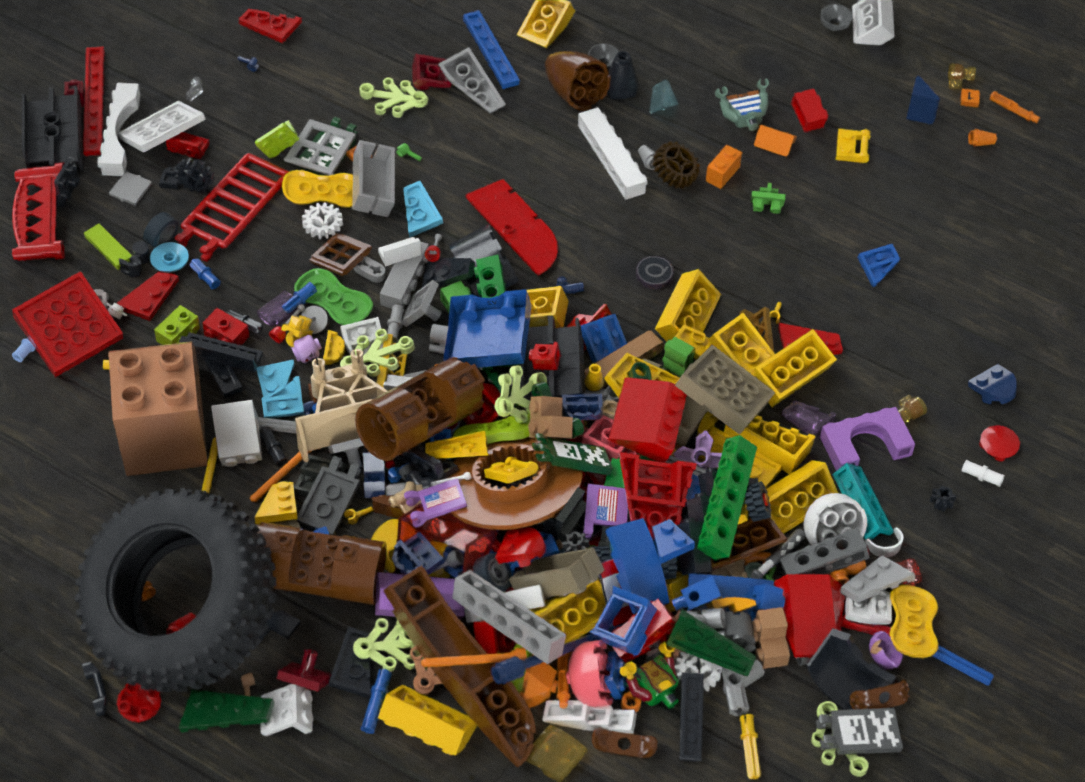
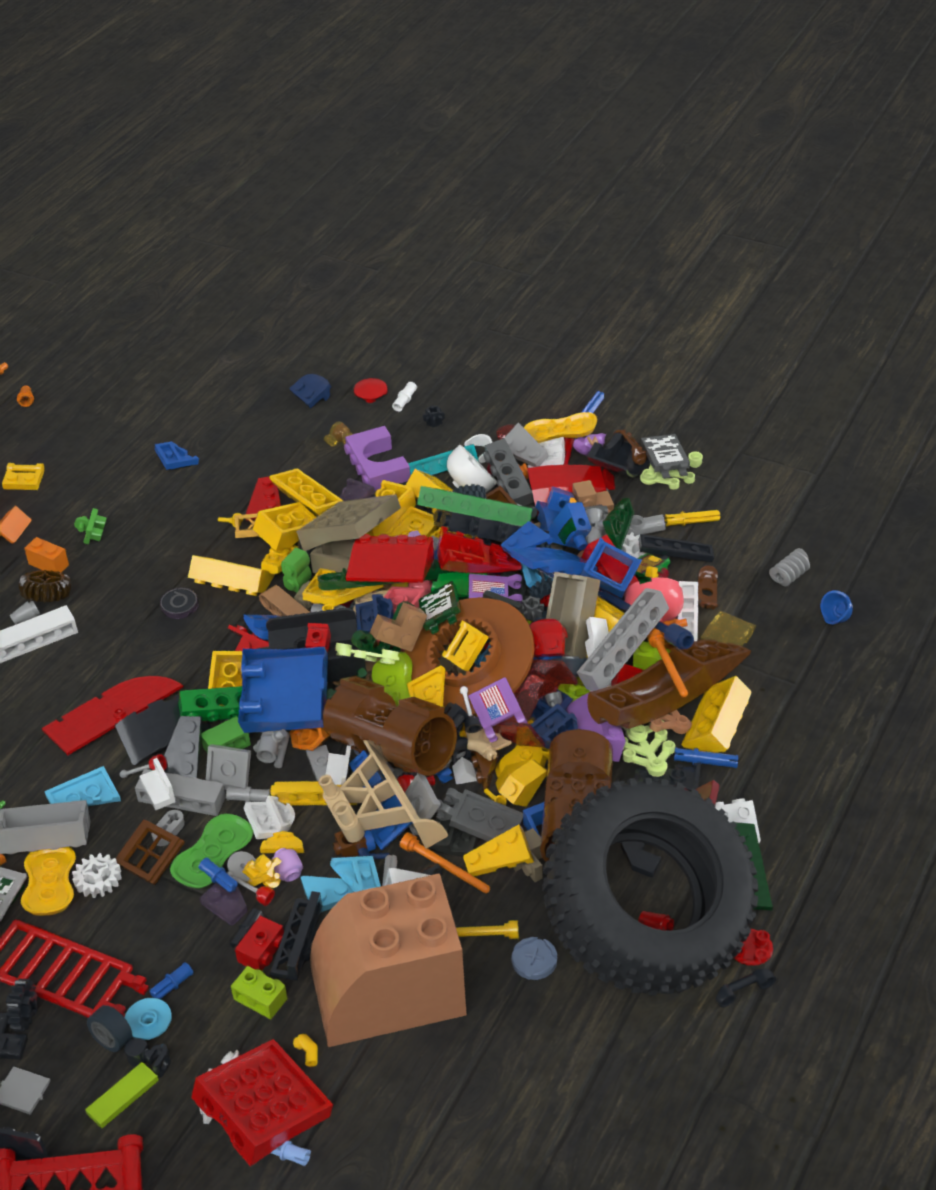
camera: 90 degrees left, 10 degrees down
red wing [117,271,179,321] -> none
yellowish green plant [340,329,415,377] -> none
brick [363,448,385,498] -> none
dark blue arm [556,276,584,294] -> none
none -> yellow slope [495,759,547,807]

